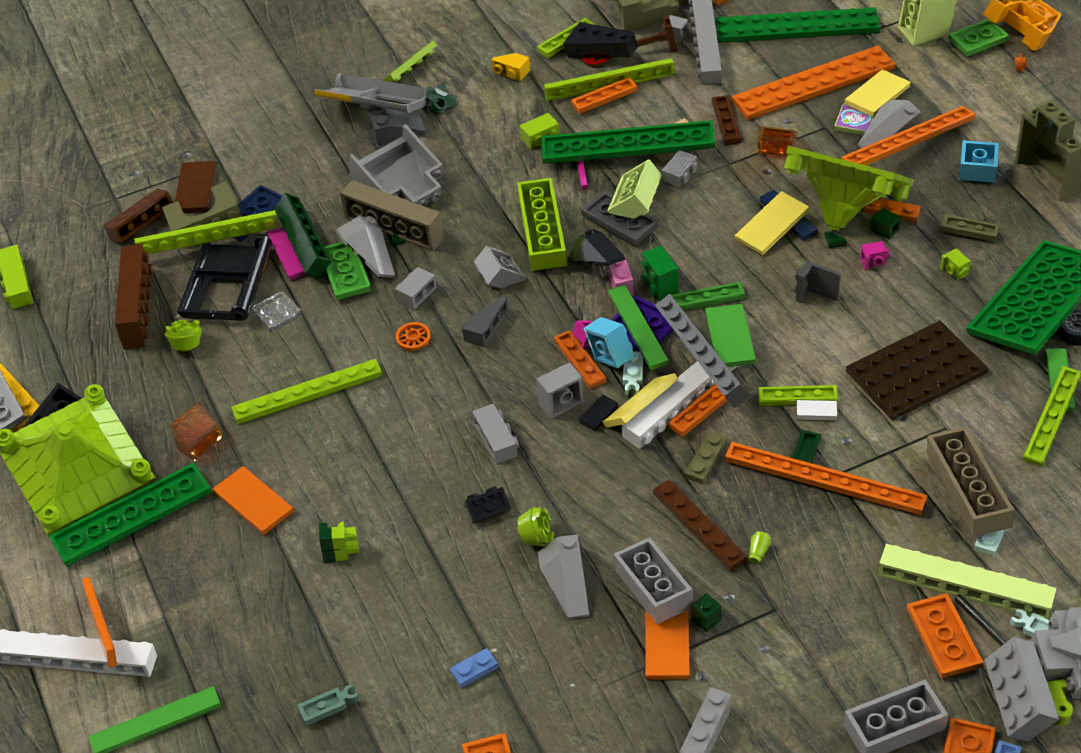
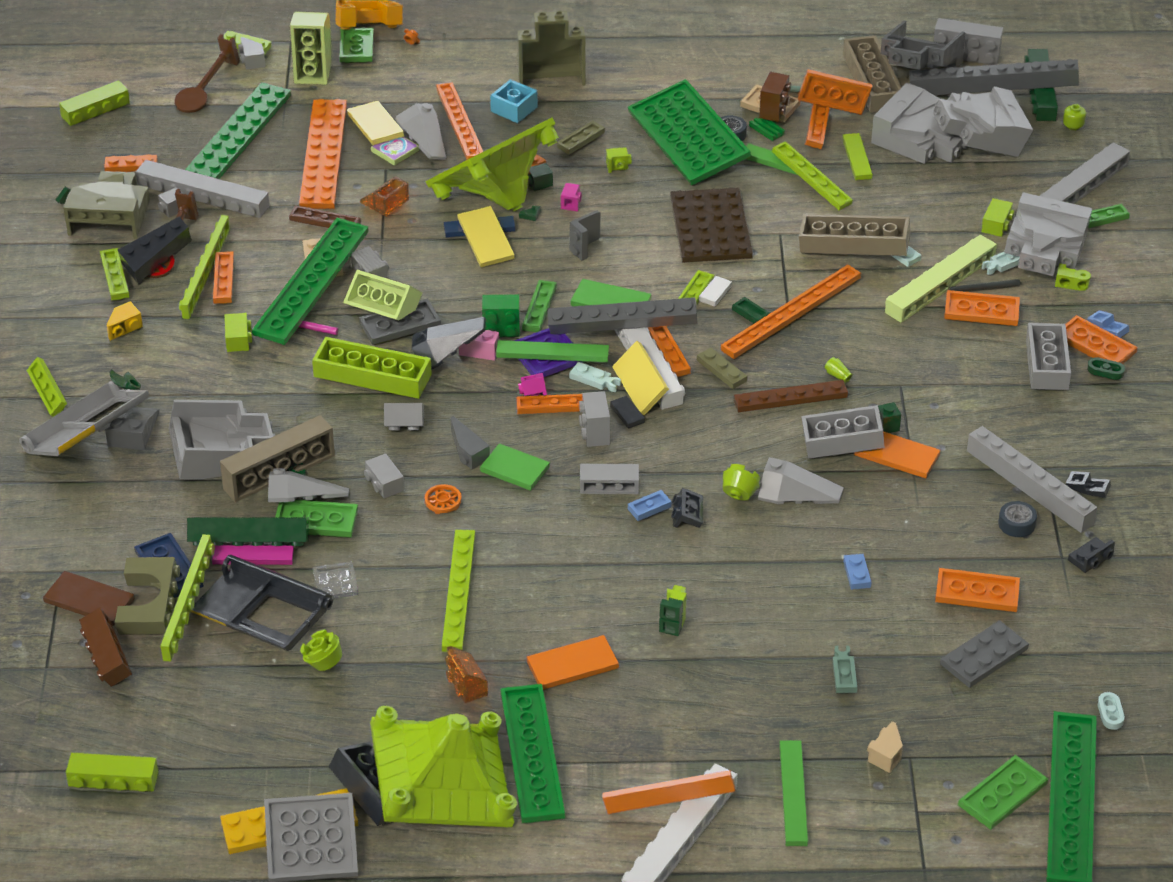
camera: 70 degrees left, 5 degrees down
reddish brown brick [115,244,153,349] -> none
medium azure brick [583,317,635,368] -> none
light grey brick [984,637,1059,742] -> none
none -> bright green tile [480,443,550,491]
none -> medium blue plate [628,490,672,521]

